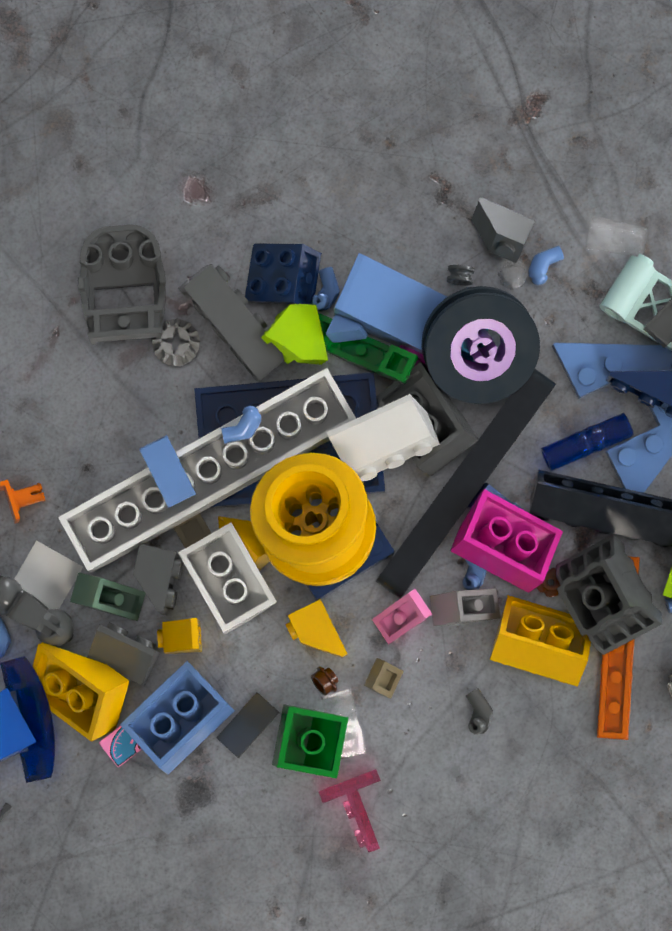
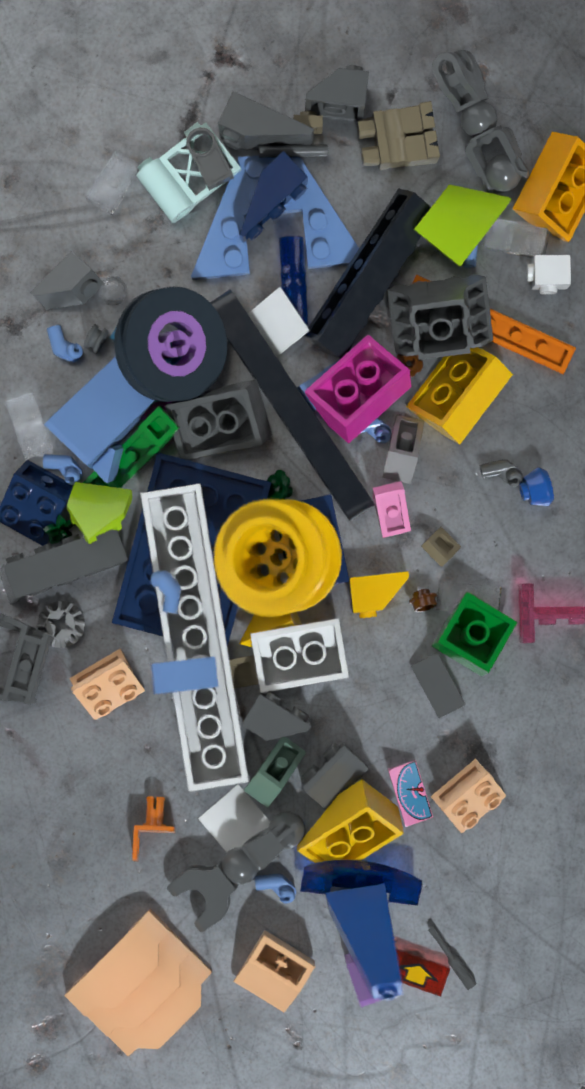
camera: 65 degrees left, 5 degrees up
medium blue slope [120,661,235,775] -> none
yellow slope [157,618,202,654] -> none
white slope [327,394,440,481] -> none
medium blue arm [528,245,564,285] -> none
none -> clear slope [5,392,52,459]
none -> dark green plant [43,514,75,545]
none -> medium blue arm [47,325,83,362]
none -> light nougat bracket [69,649,145,720]
none -> white sticker [248,287,310,357]
none -> dark green plant [267,469,293,500]
none -> light nougat bracket [431,759,506,833]
none -> blue cone [519,467,554,507]

